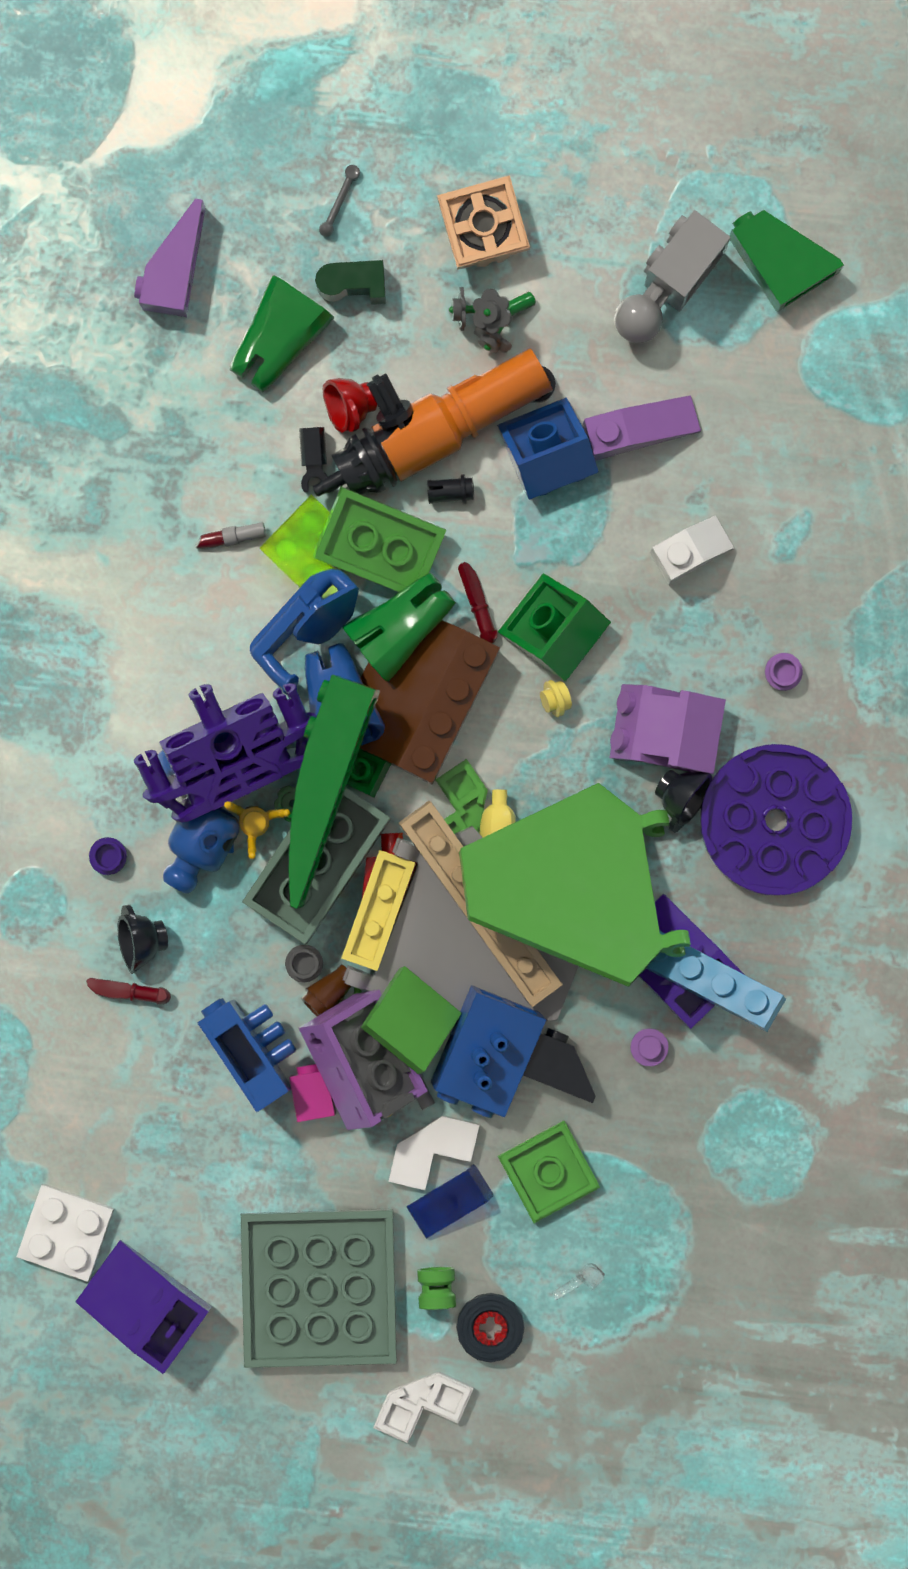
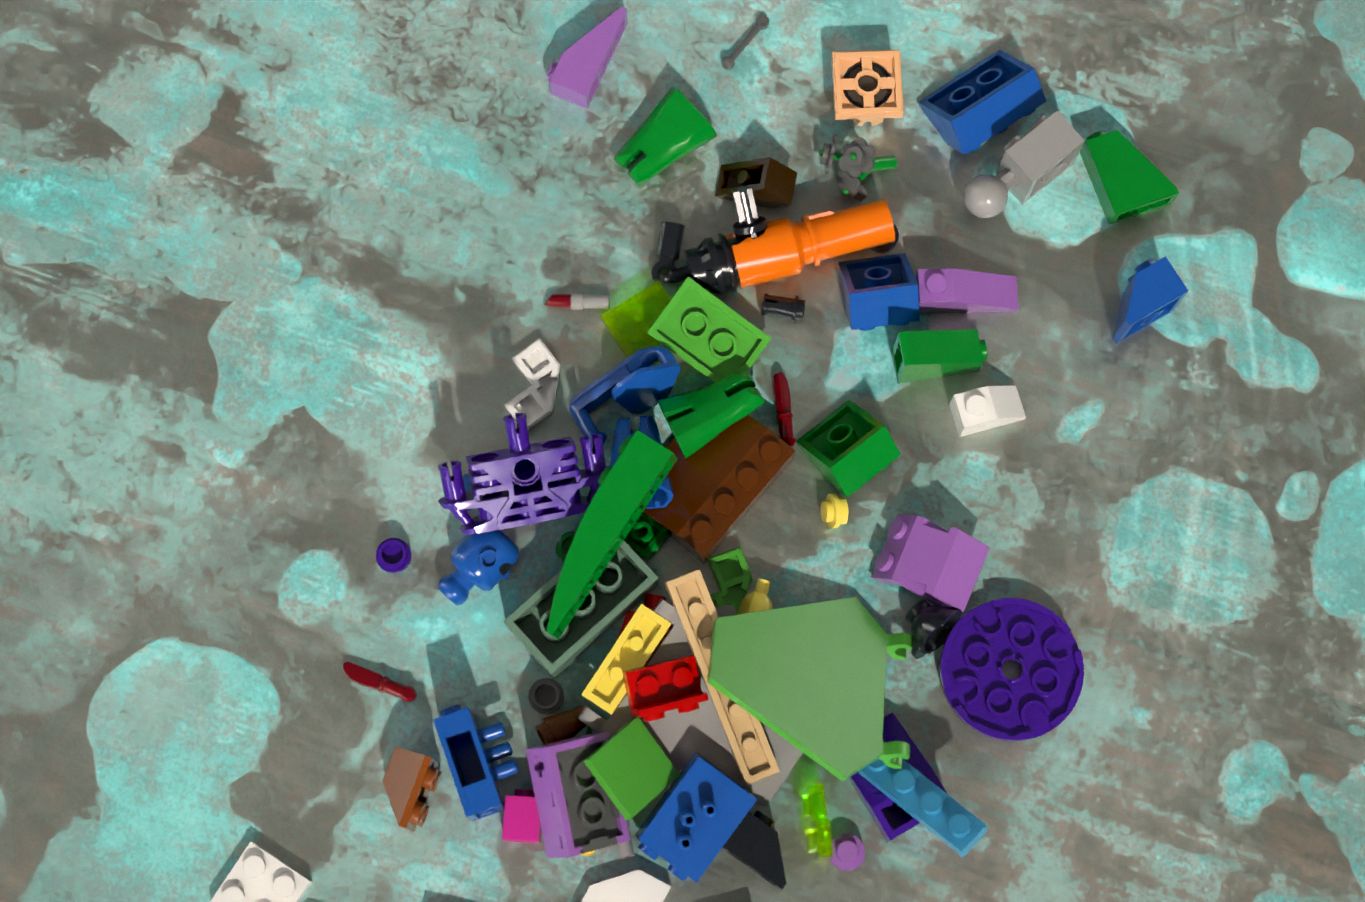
camera: 10 degrees right, 10 degrees down
black piece [117,905,168,974] -> none
yellow plant [224,801,290,859] -> none
dark green leg [315,260,386,305] -> none
red piece [322,378,377,433] -> none
medium lavender plate [765,653,803,691] -> none
none -> dark orange slope [382,746,442,832]
none -> white tile [504,338,561,432]
none -> red bracket [622,655,709,722]
none -> dark brown slope [715,157,797,208]
none -> clear neon green plate [802,784,834,861]
none -> green slope [892,329,987,384]
none -> blue slope [918,50,1047,155]
none -> blue slope [1113,256,1189,344]

